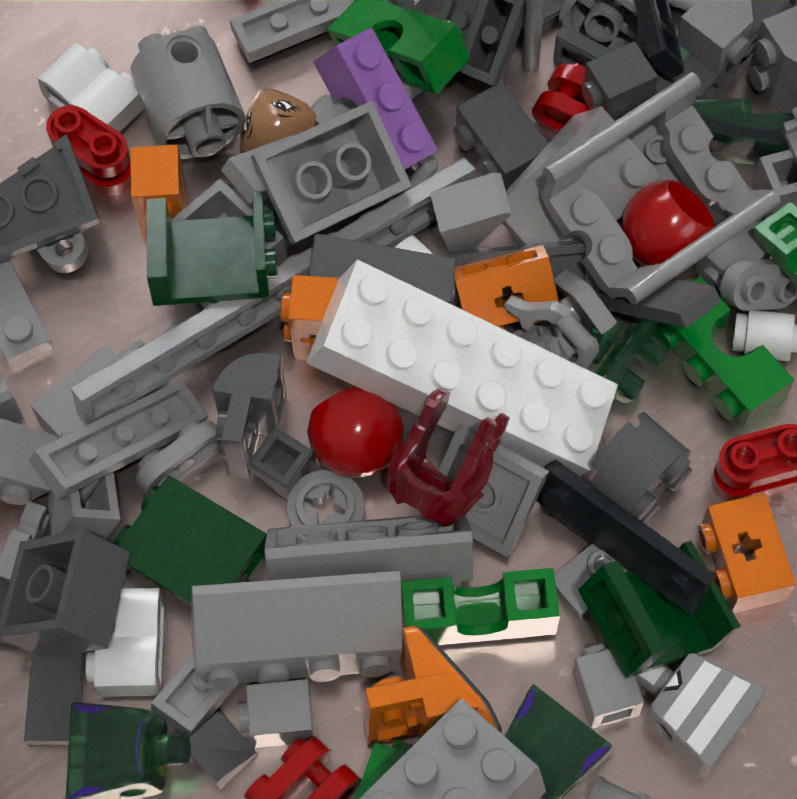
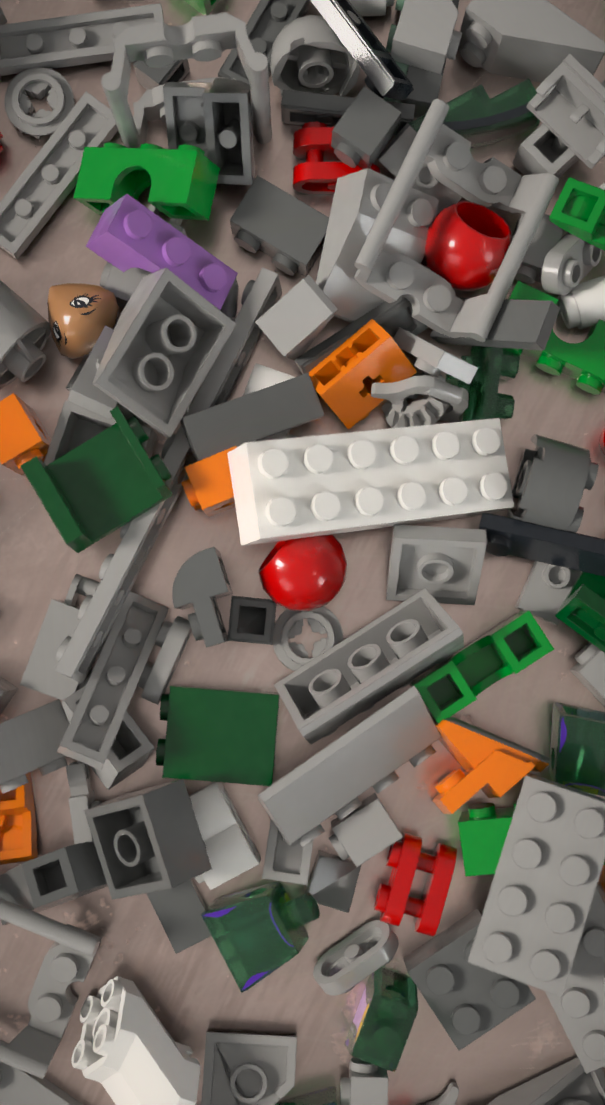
camera: 30 degrees left, 20 degrees up
dark red piece [388,388,510,527] -> none

